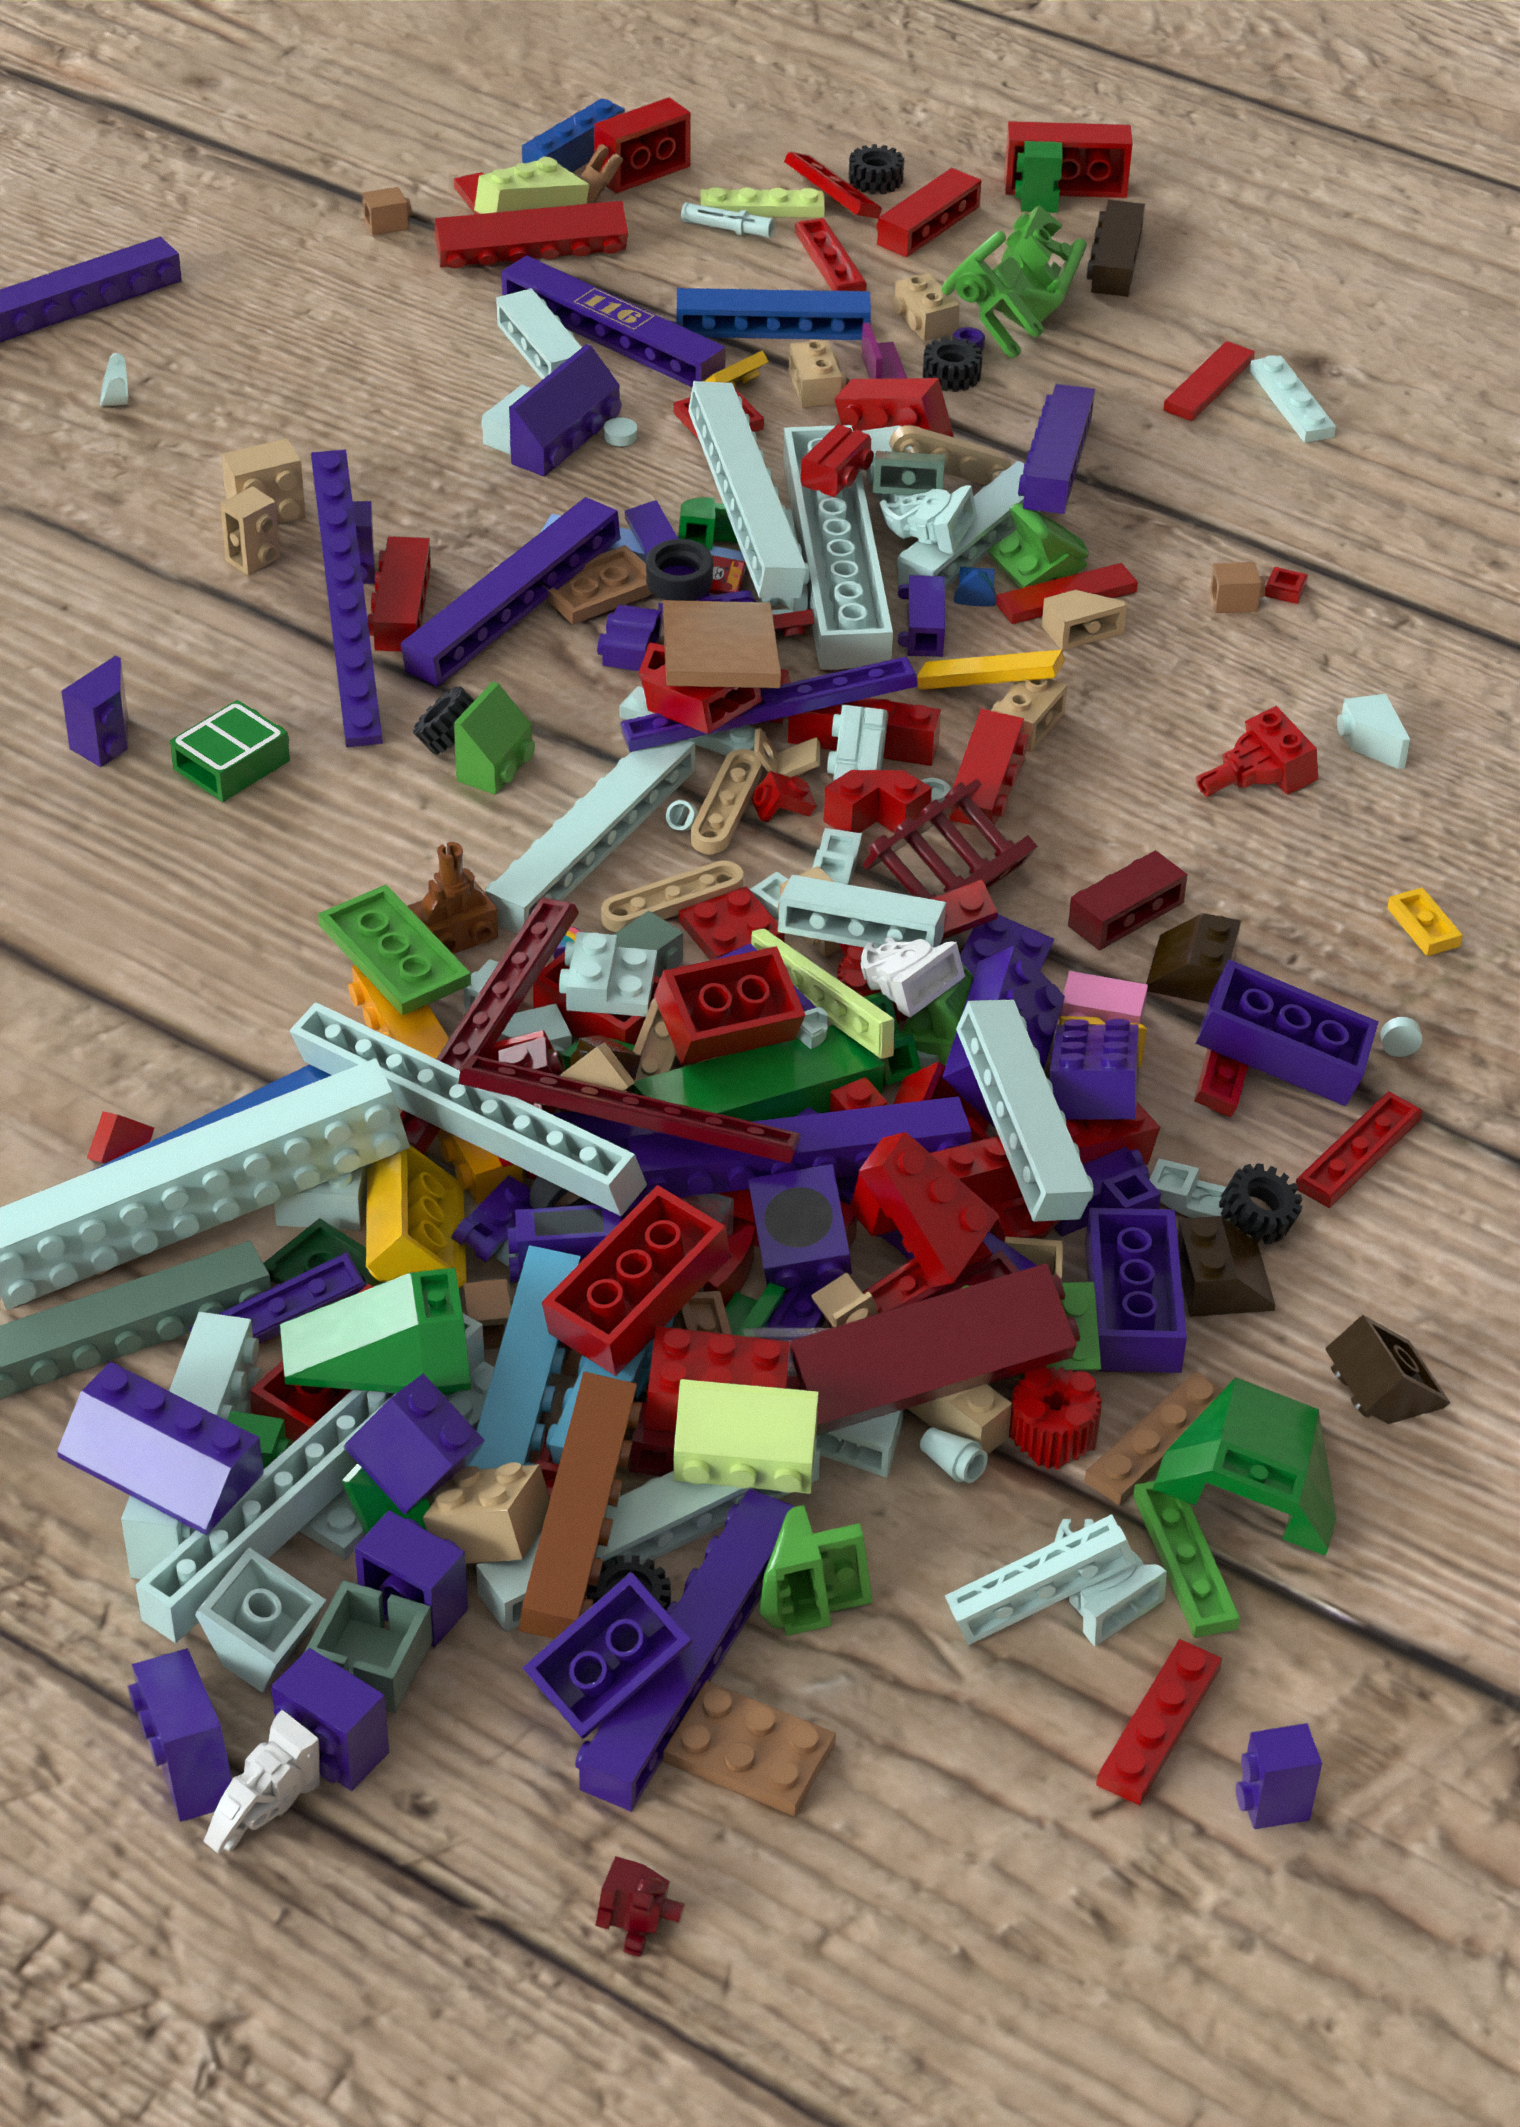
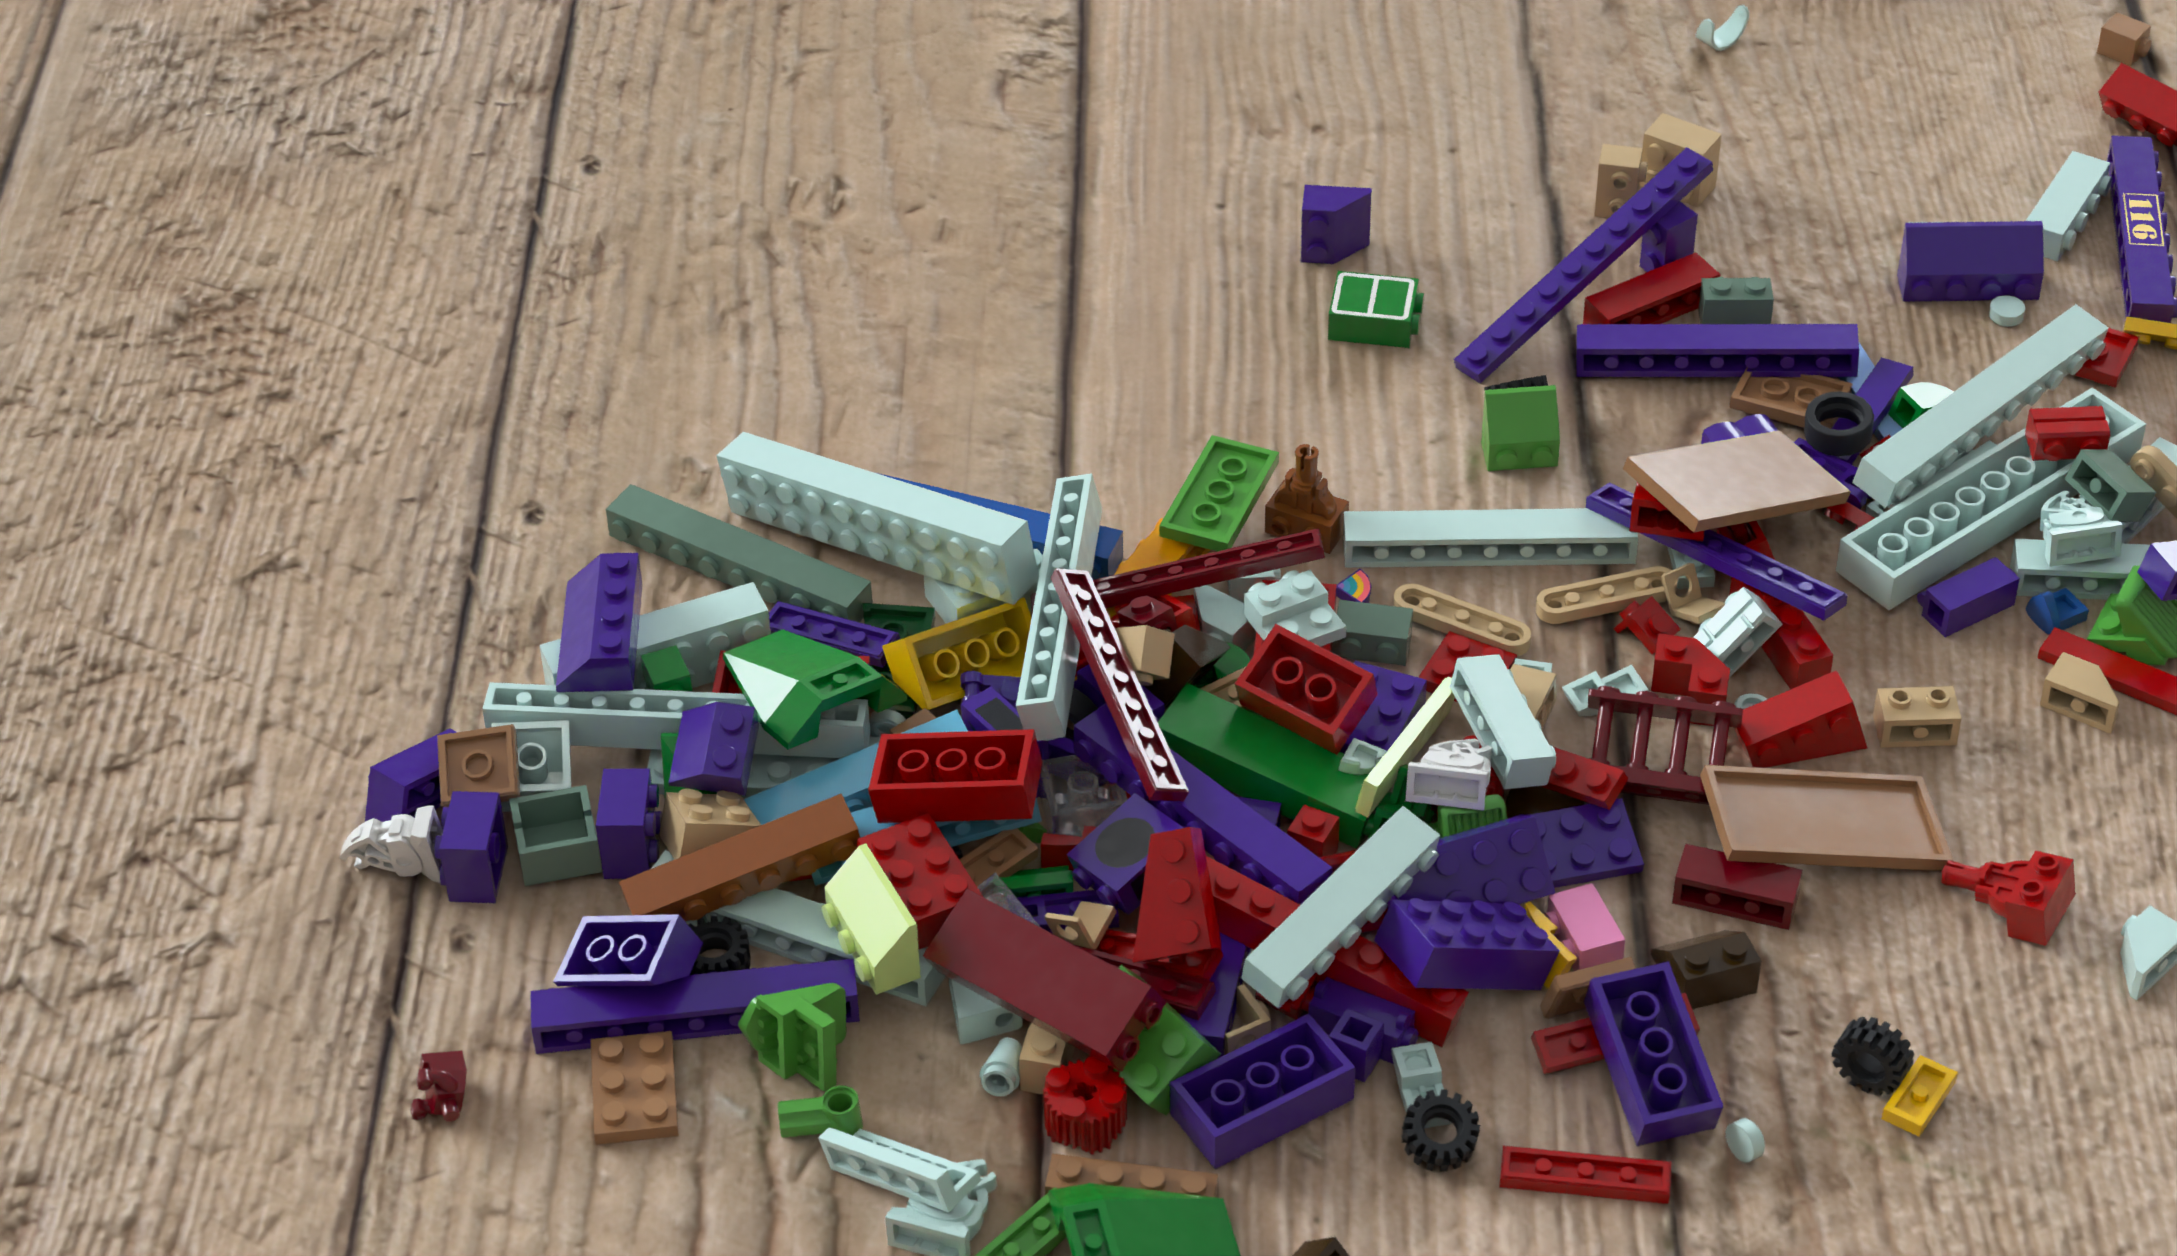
camera: 60 degrees right, 0 degrees up
red panel [87,1111,155,1164] -> none
light aqua hinge [666,800,698,831] -> none
yellow tile [917,649,1065,690] -> none
dark brown slope [1177,1216,1275,1317] -> none
none -> medium nougat tile [437,724,520,808]
none -> bright green piece [778,1085,863,1138]
none -> medium nougat tile [1540,957,1636,1019]
none -> sand green brick [1698,277,1774,324]
none -> medium nougat tile [1700,765,1954,871]
none -> black tyre [1832,1017,1915,1095]

